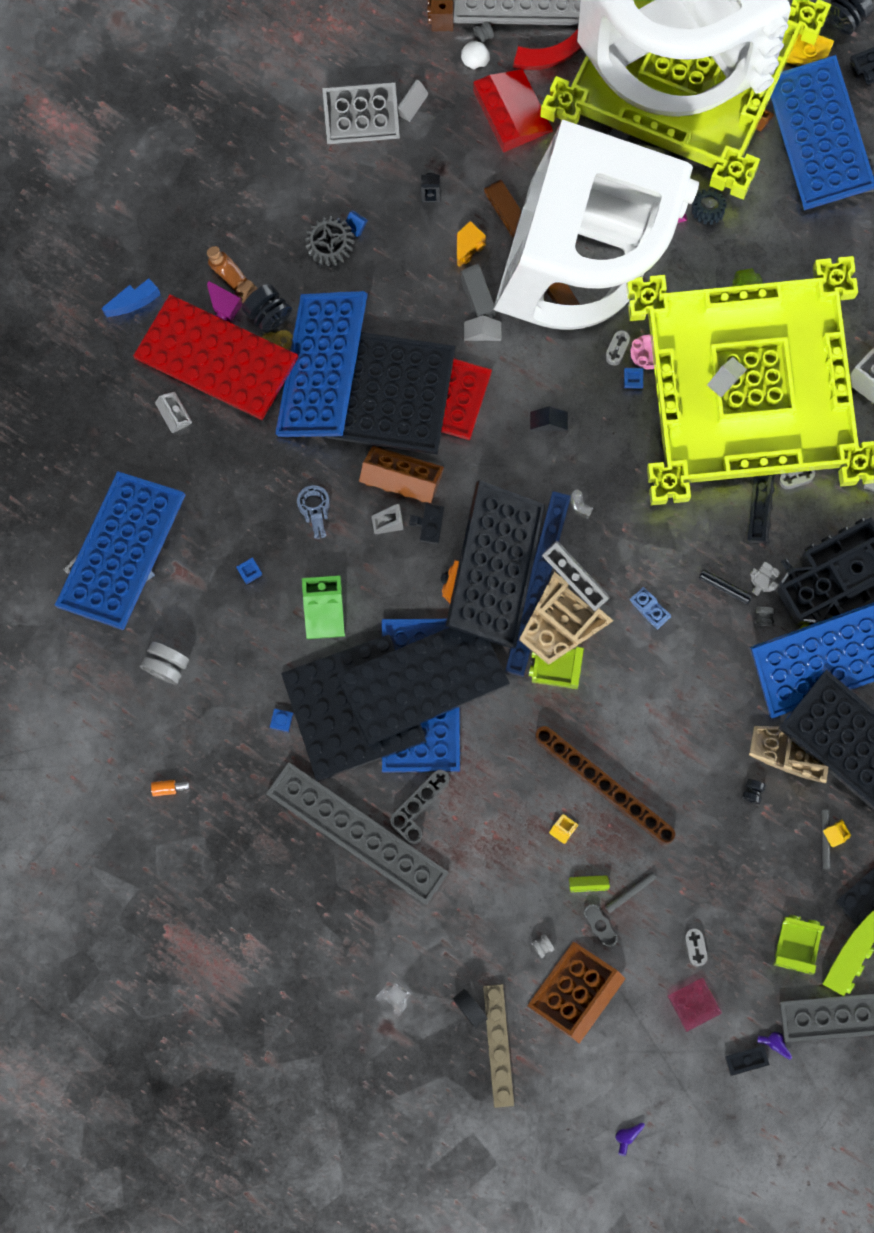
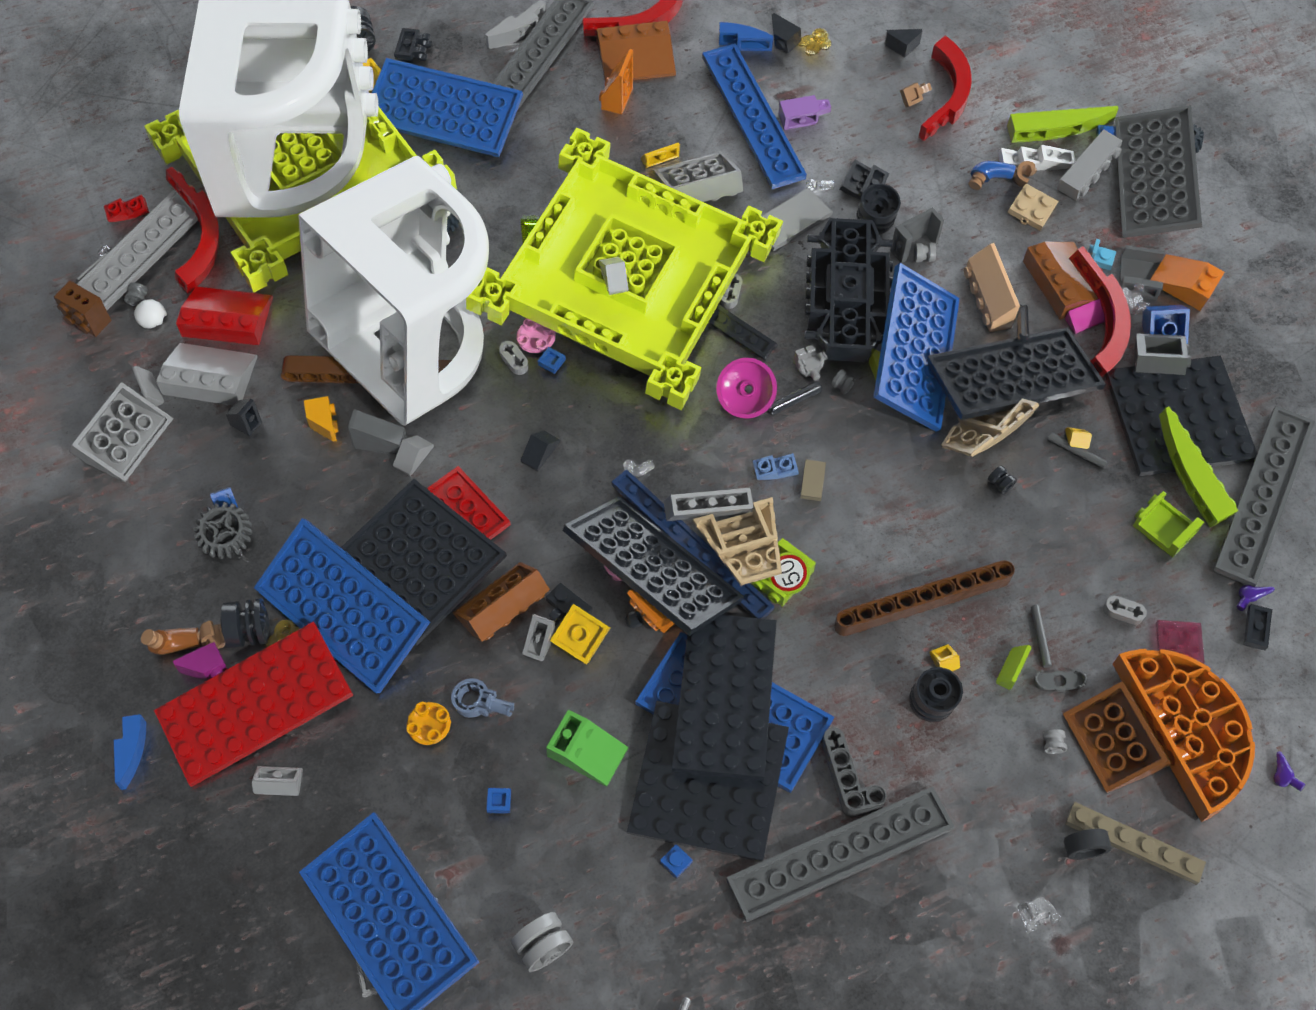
camera: 65 degrees left, 15 degrees down
none -> light grey slope [156,343,257,406]
none -> light orange dish [406,702,451,745]
none -> yellow plate [550,604,611,665]
none -> dark pink dish [716,358,777,419]
none -> piece [768,552,810,595]
none -> dark tan tile [800,459,826,501]
none -> black wheel [909,667,963,722]
none -> orange brick [1112,649,1255,823]

